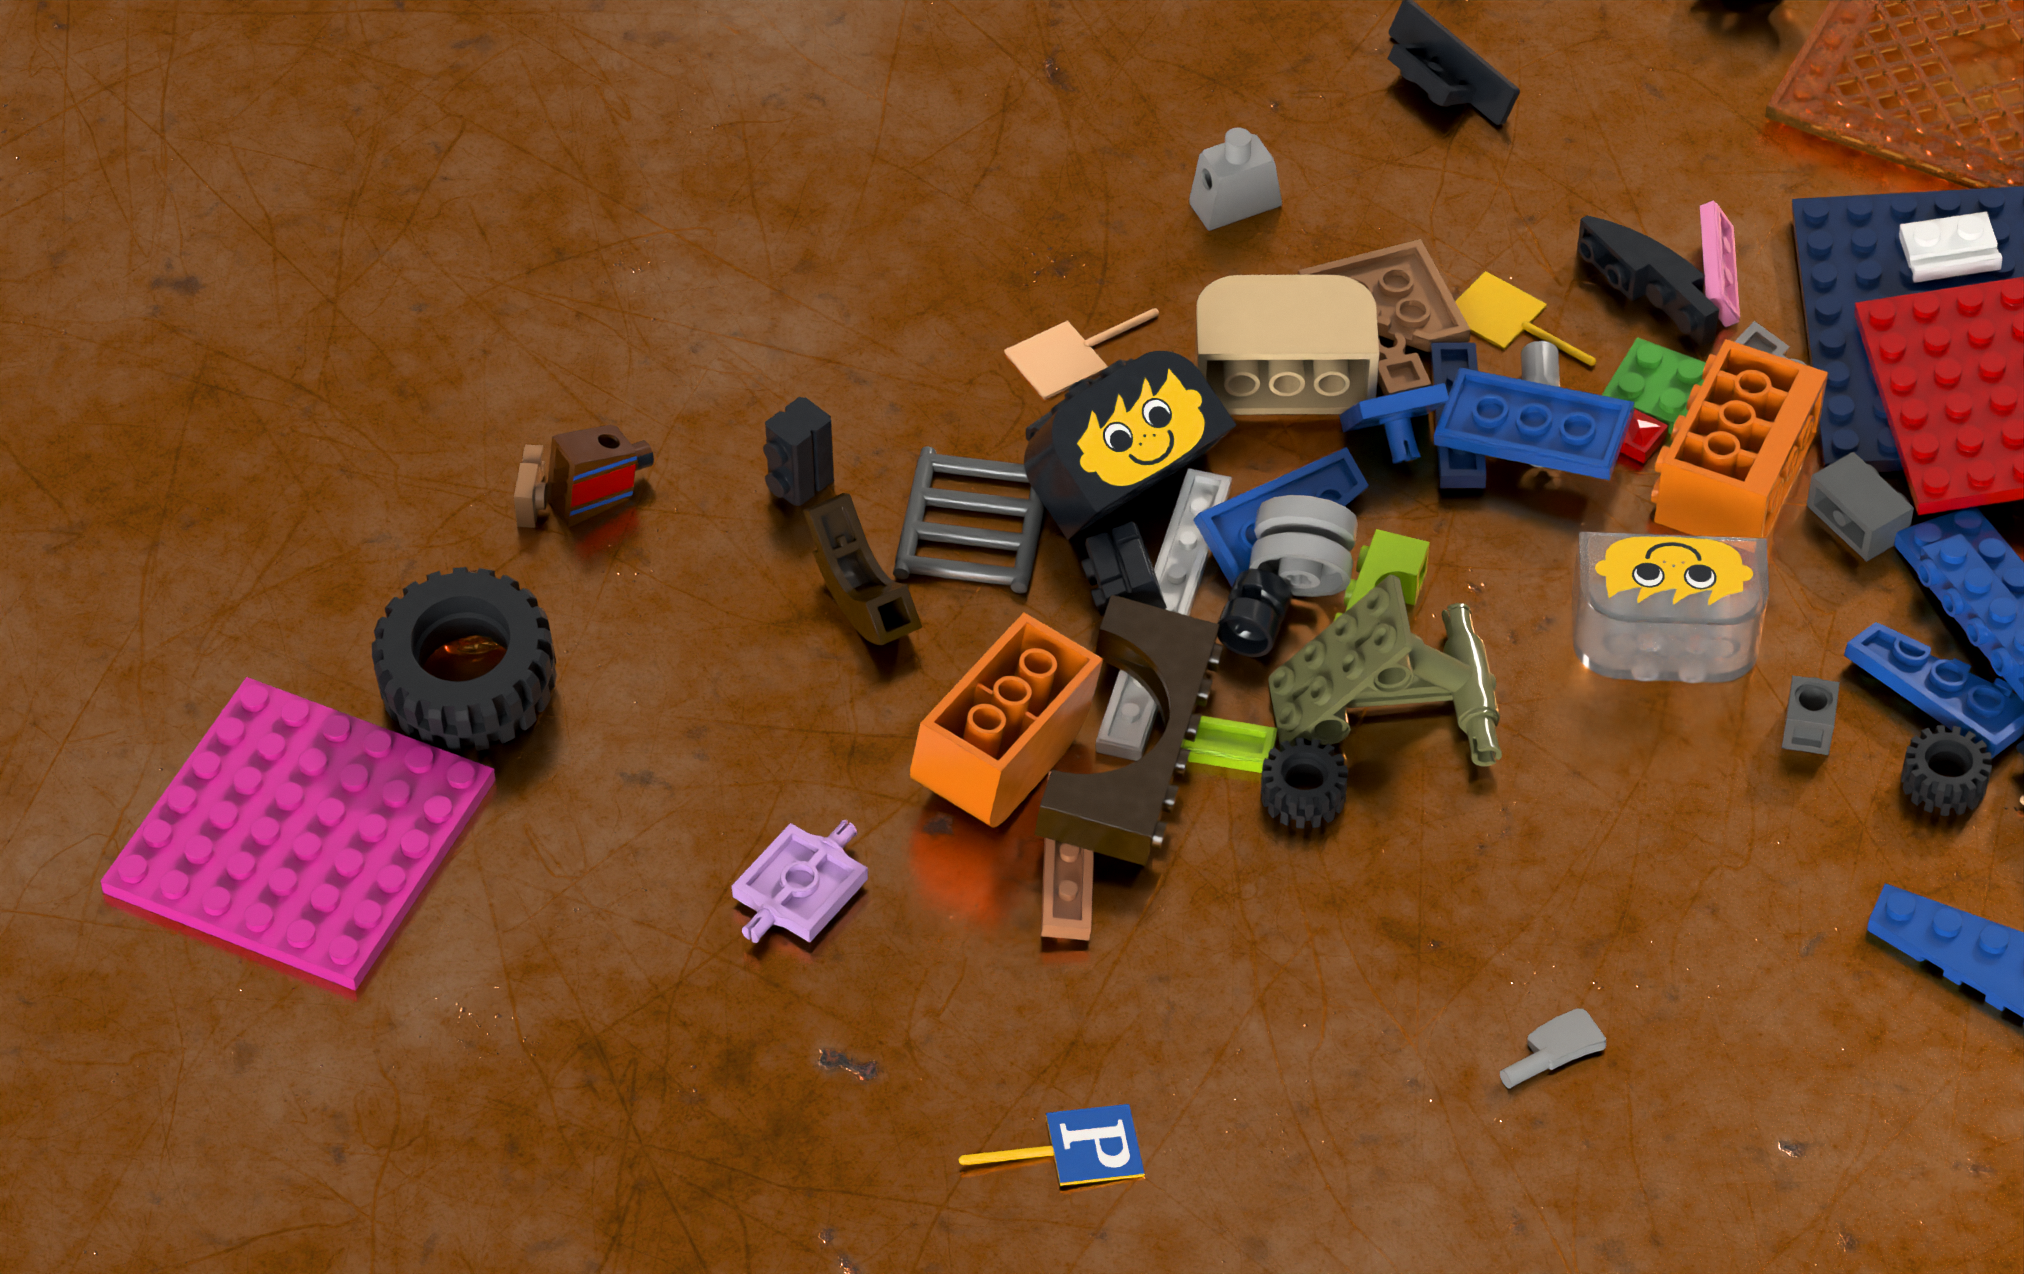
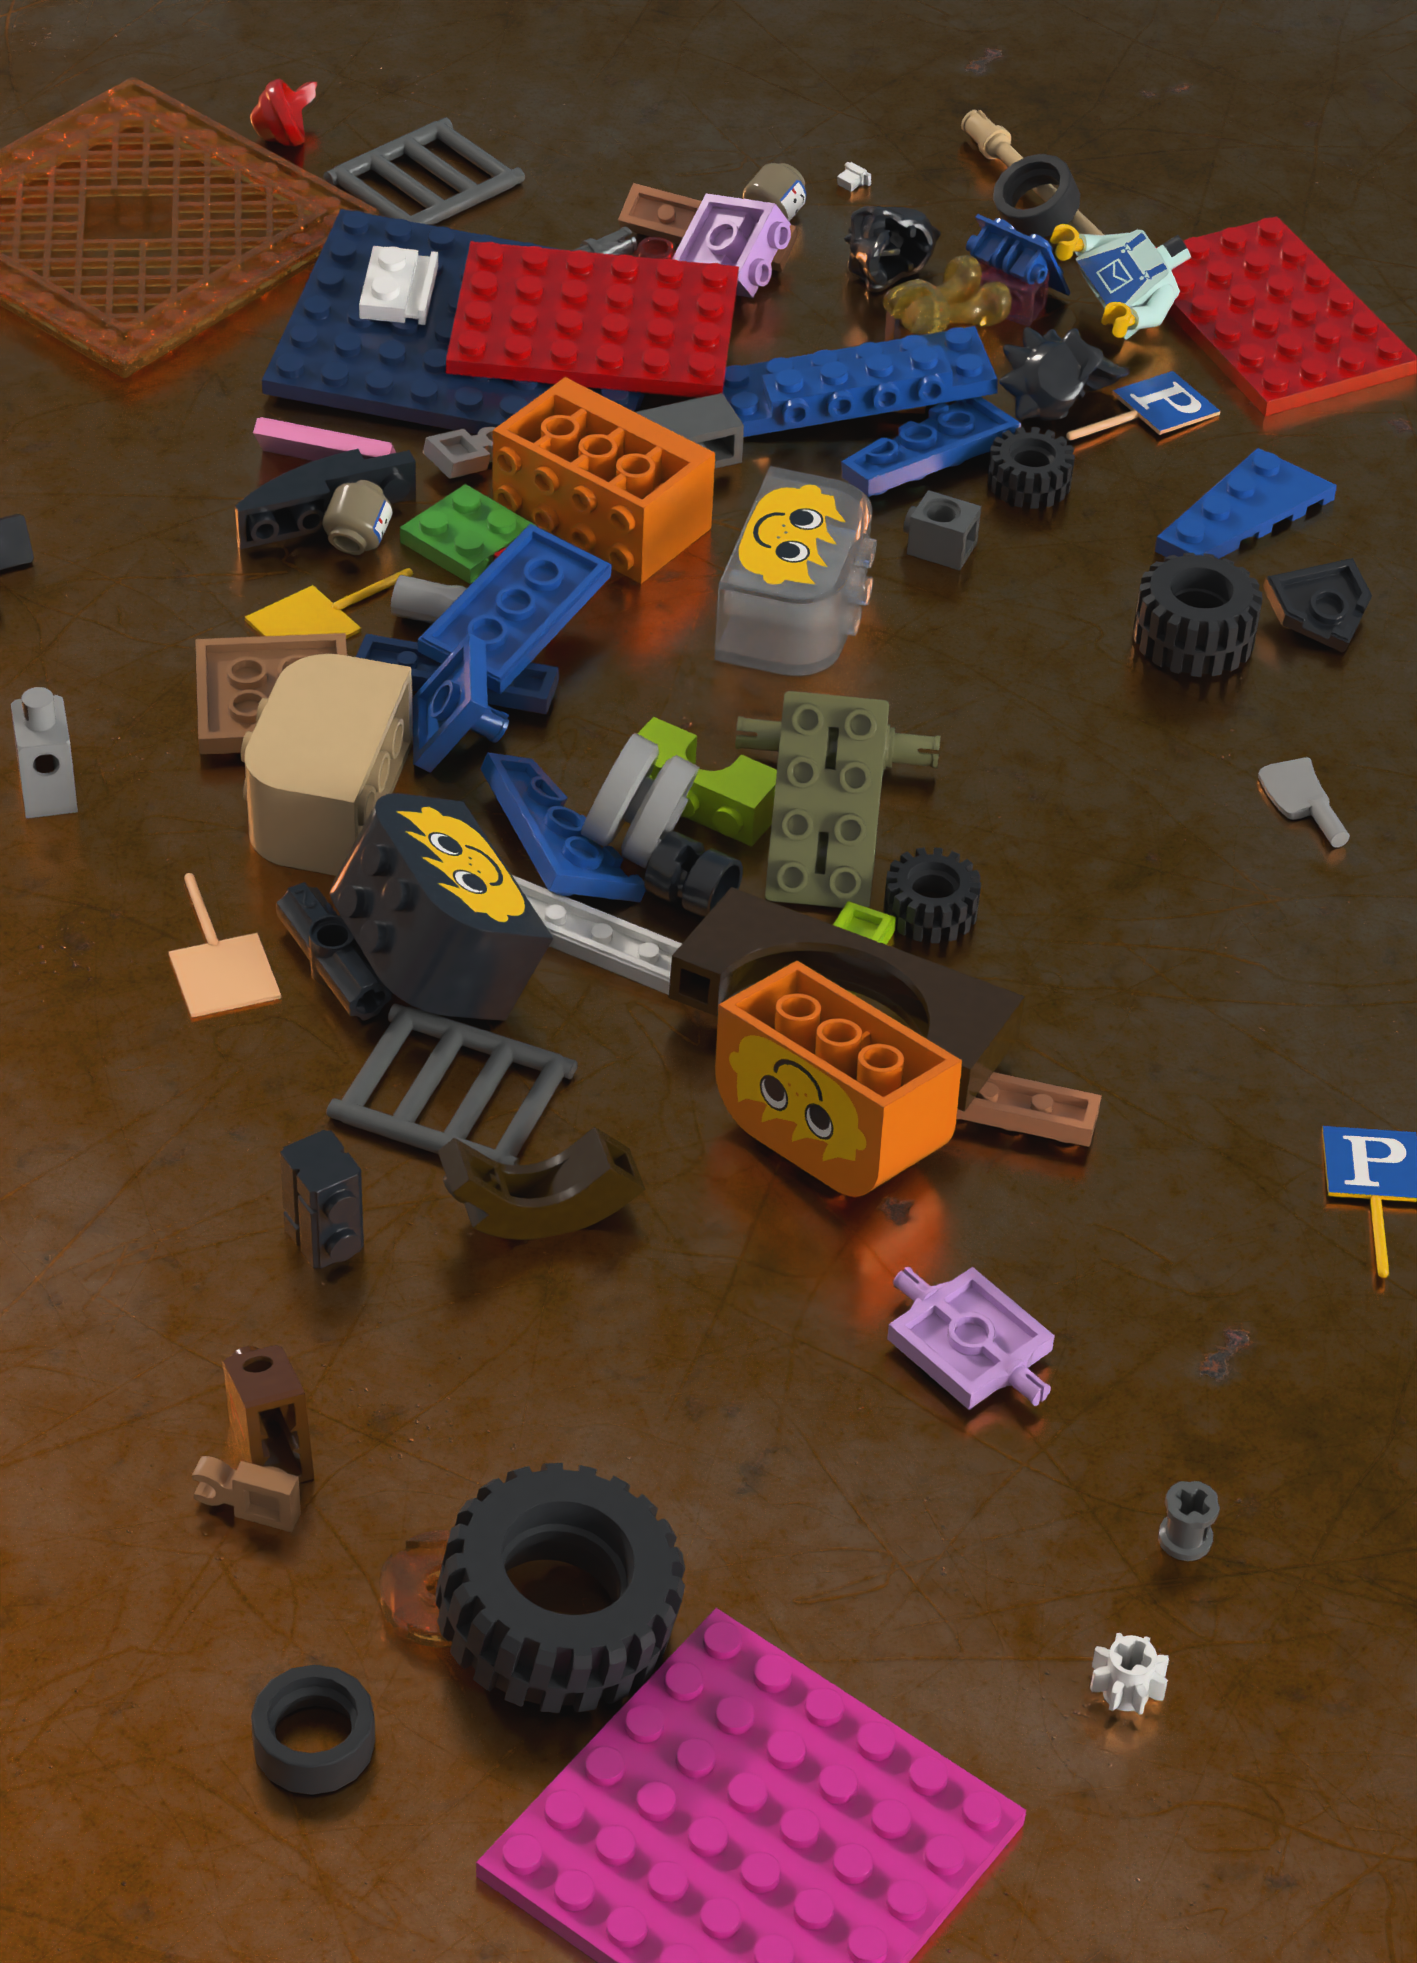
camera: 80 degrees left, 5 degrees down
black brick [1081,521,1167,616] -> none
none -> black tyre [251,1664,375,1795]
none -> dark tan head [322,480,393,555]
none -> white gear [1090,1633,1169,1715]
none -> black tyre [1133,553,1263,677]
none -> dark grey bush [1158,1481,1220,1561]
none -> black plate [1262,558,1372,653]

